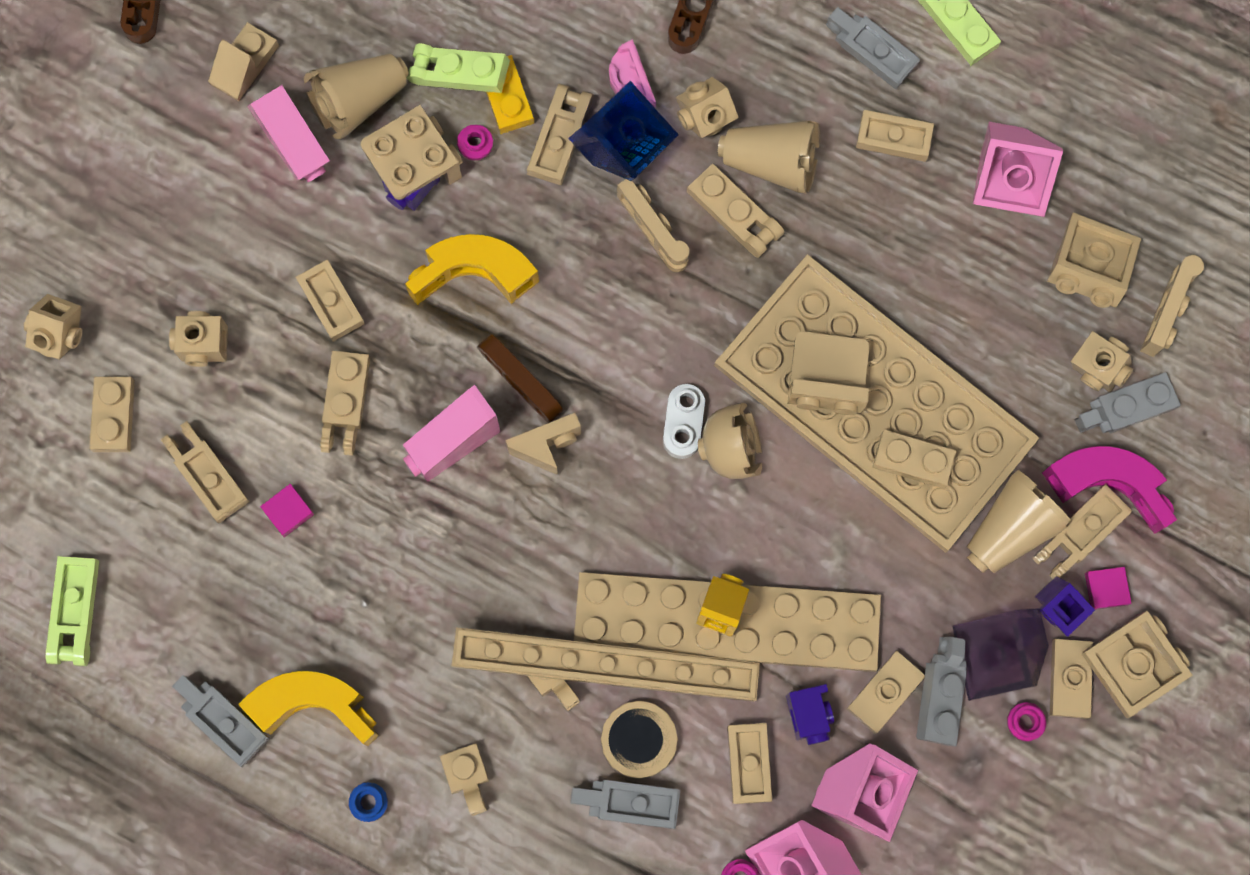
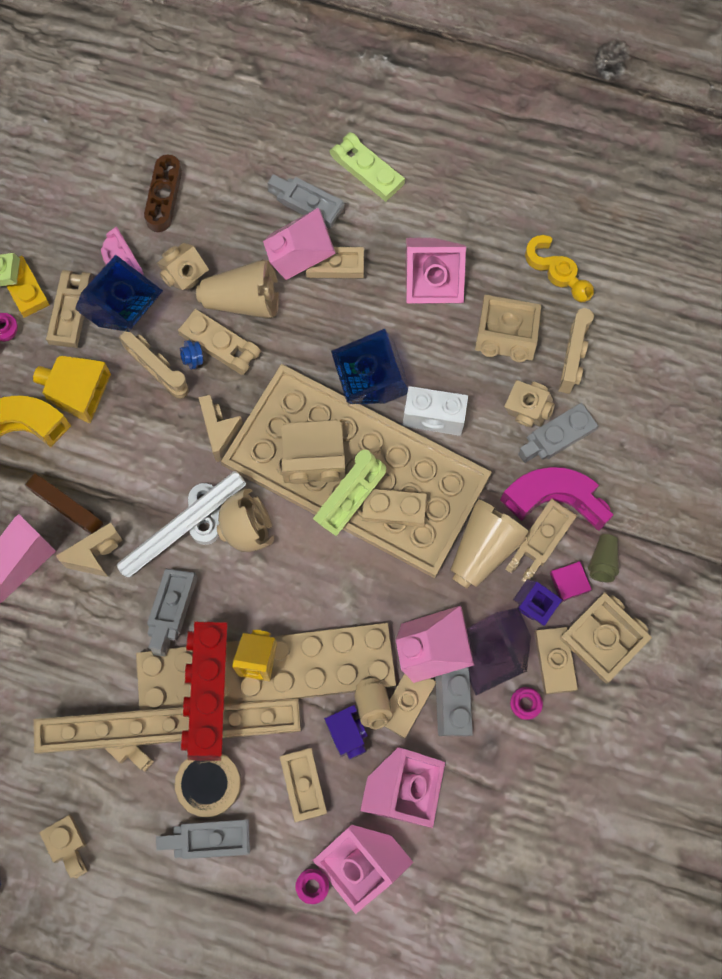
camera: 10 degrees left, 5 degrees down
none -> yellow torso [33,356,111,423]
none -> white axle [117,471,246,577]
none -> light grey hinge [147,568,198,657]
none -> blue plate [180,340,203,370]
none -> red brick [181,622,227,761]
none -> tan slope [199,395,243,462]
none -> bright pink slope [263,208,336,280]
none -> yellowish green plate [313,450,386,536]
none -> clear blue slope [331,329,409,404]
none -> tan brick [354,678,393,729]
none -> bright pink slope [396,606,474,683]
none -> white brick [403,386,468,436]
none -> yellow piece [525,235,594,303]
none -> olive cone [588,534,619,583]

